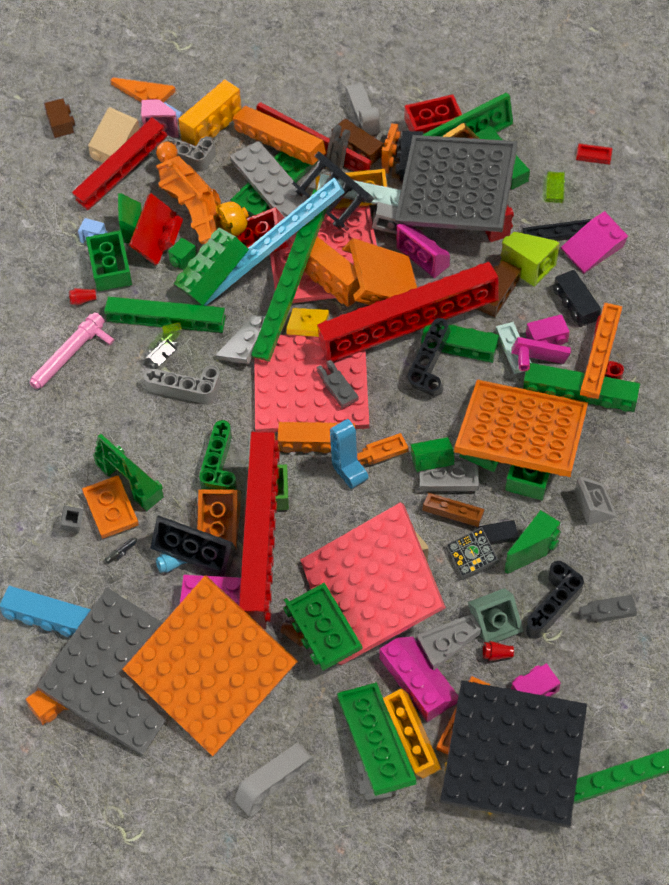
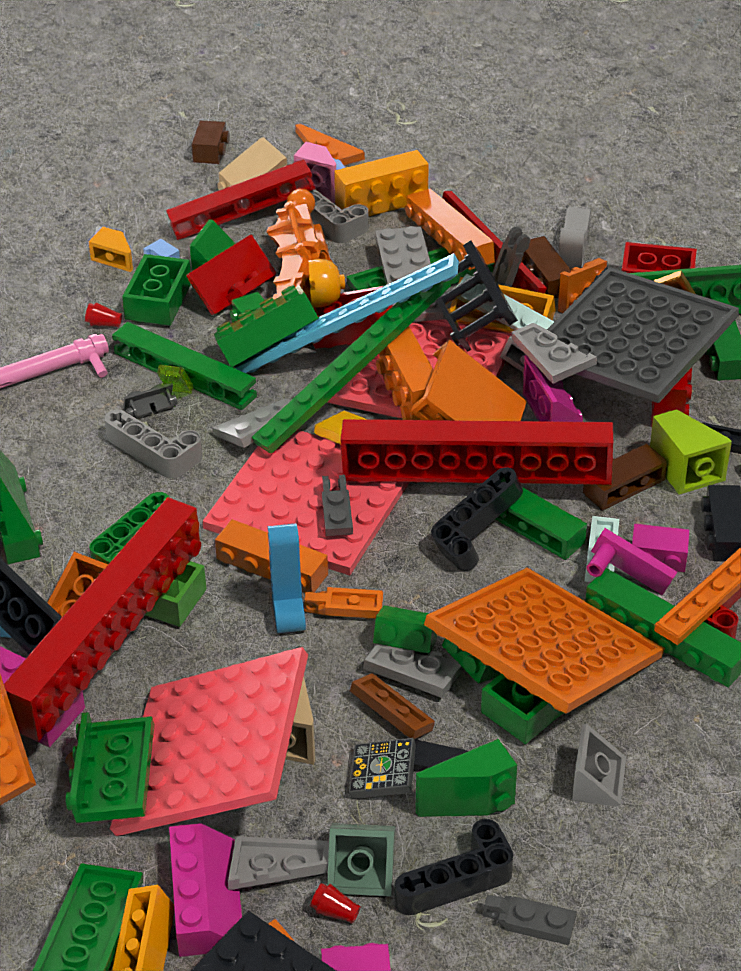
camera: 25 degrees right, 15 degrees down
none -> light orange slope [89,227,133,272]
none -> light grey wing [512,323,597,384]

